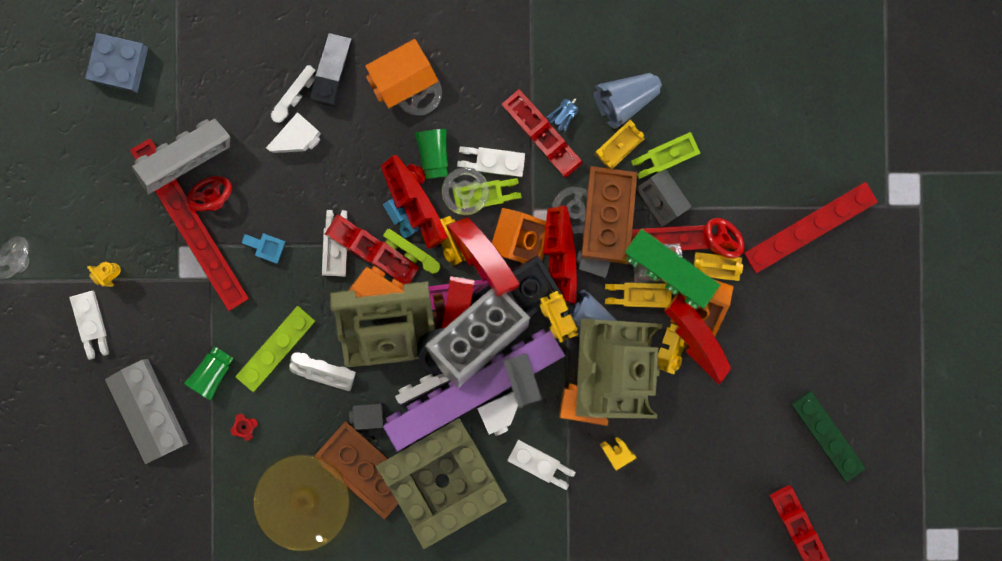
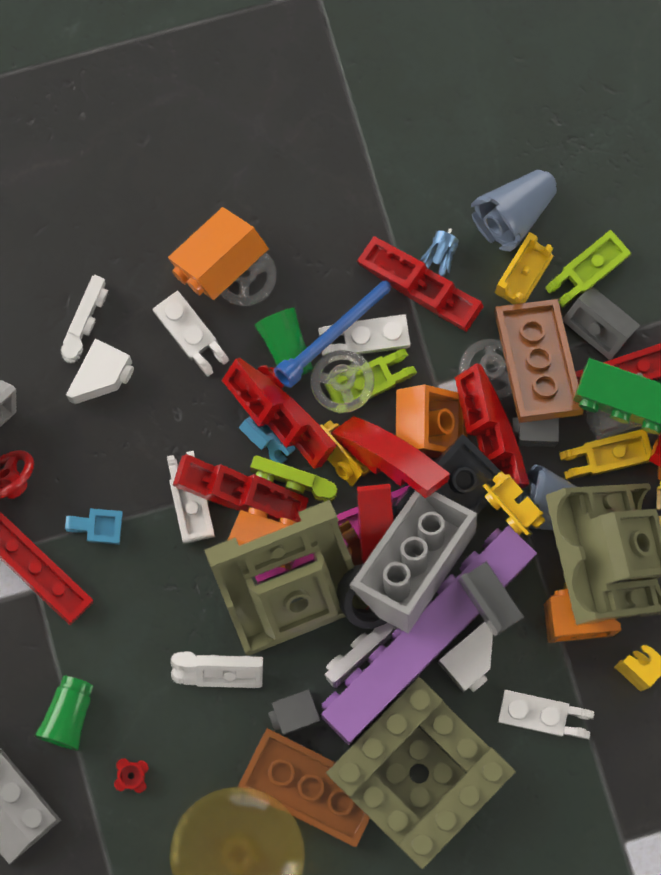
camera: 20 degrees left, 10 degrees down
lime plate [236,306,316,392] -> none
slope [310,33,352,107] -> none
none -> white hinge [153,290,230,377]
none -> blue piece [274,281,391,388]

